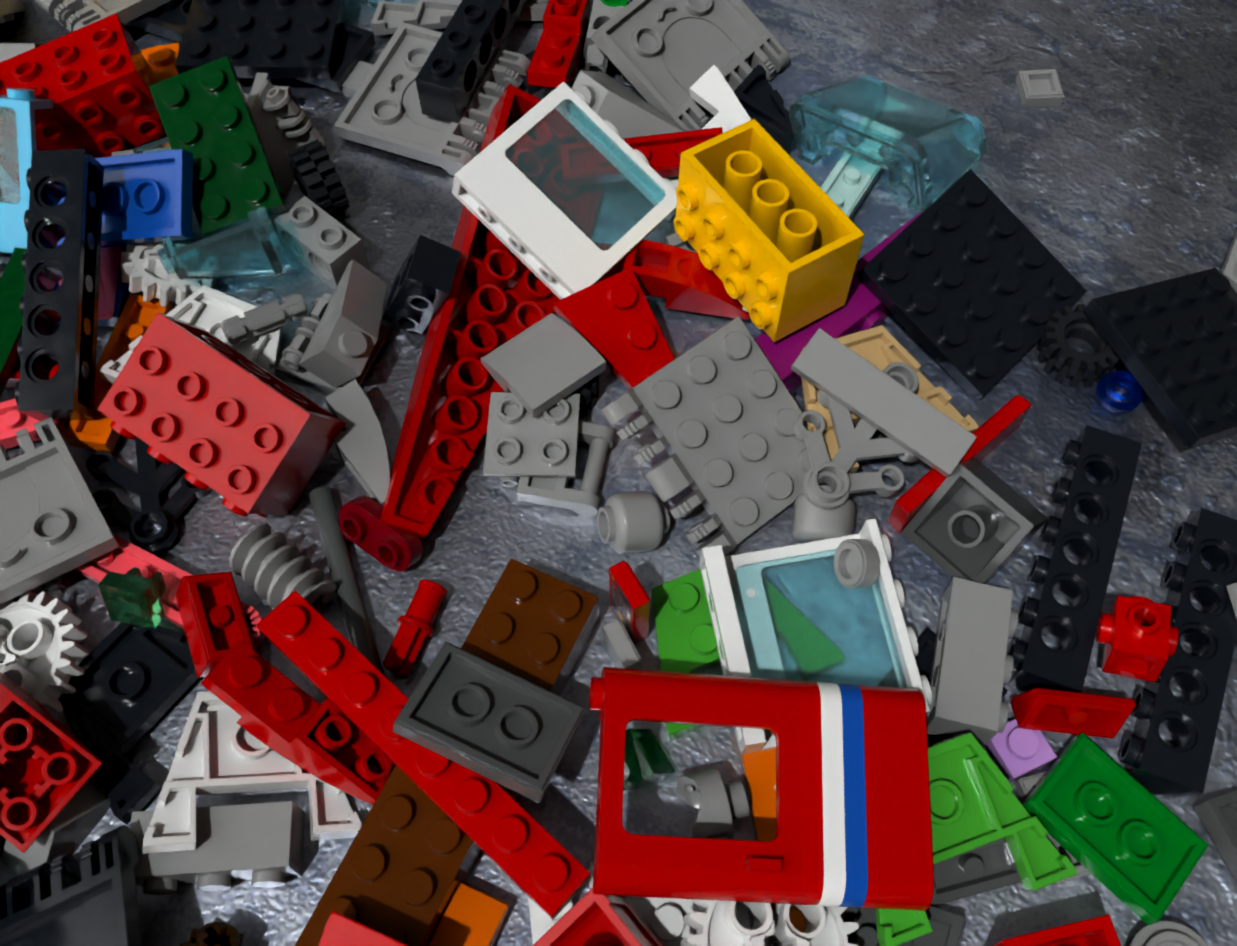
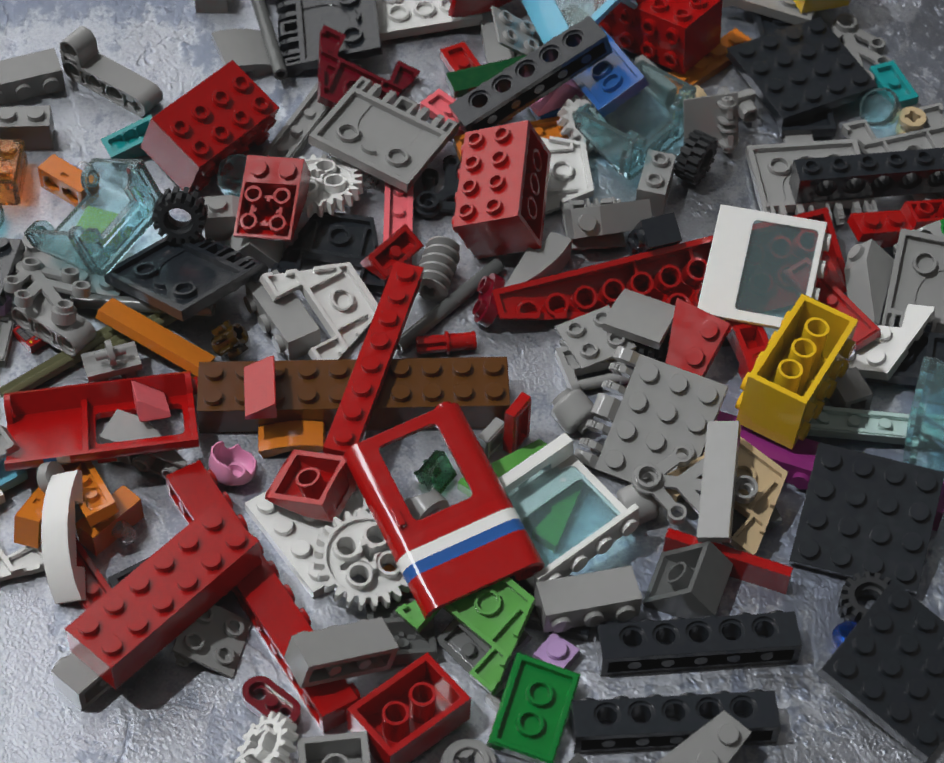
camera: 60 degrees right, 10 degrees down
clear green tile [98,568,166,628] -> none
dark green plate [149,56,288,240] -> none
red slope [201,639,395,805] -> none
light grey axle [221,293,308,344] -> none
dark grey tile [393,641,587,804] -> none
light grey tile [833,539,880,589] -> none
red slope [1010,688,1136,738] -> none
red brick [1096,595,1179,683] -> none

